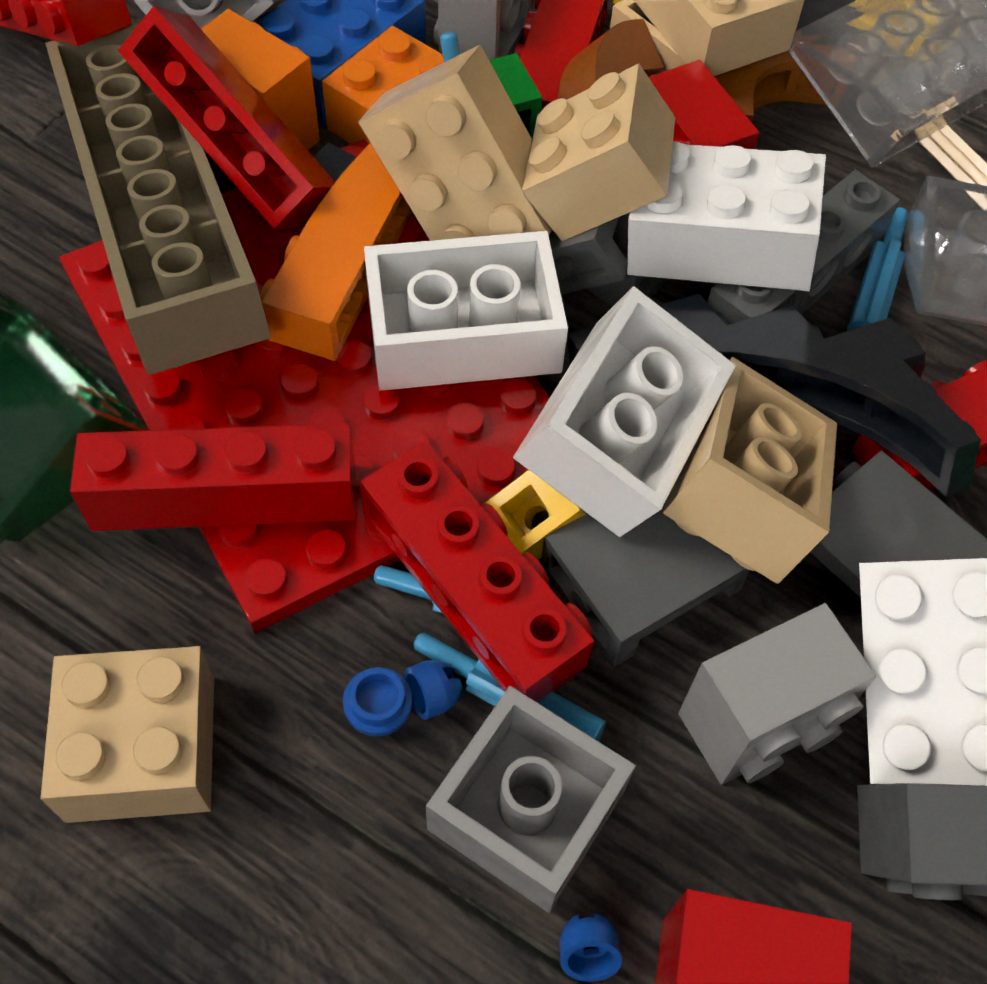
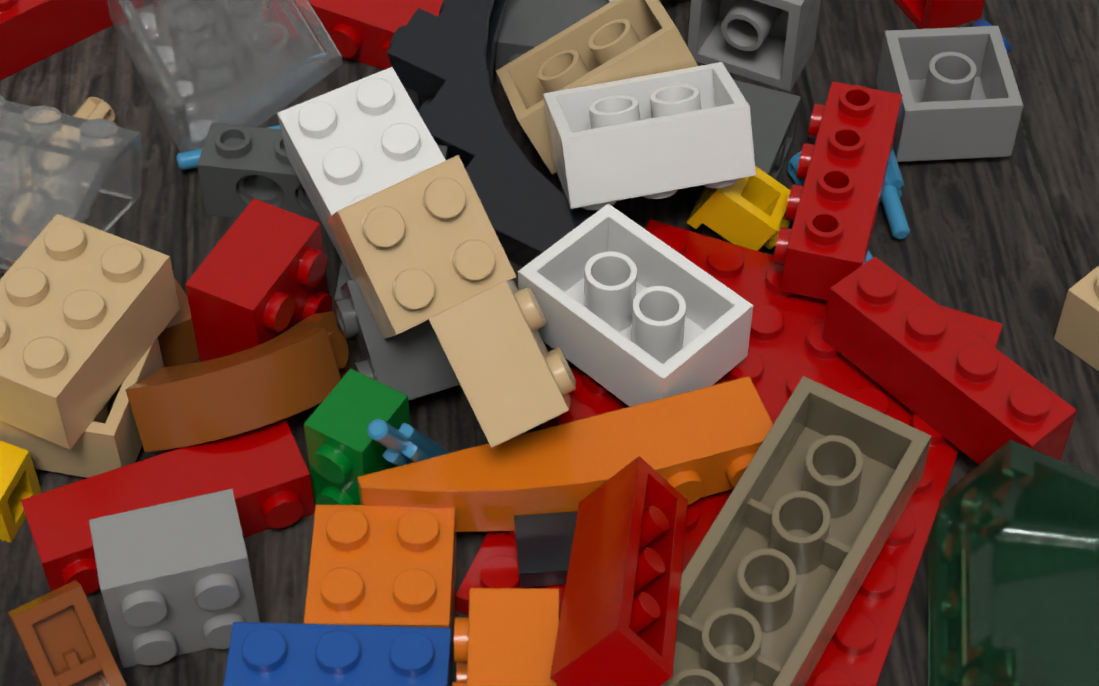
camera: 125 degrees left, 10 degrees down
blue plate [343,667,412,737] -> none
blue hinge [404,659,462,720] -> none

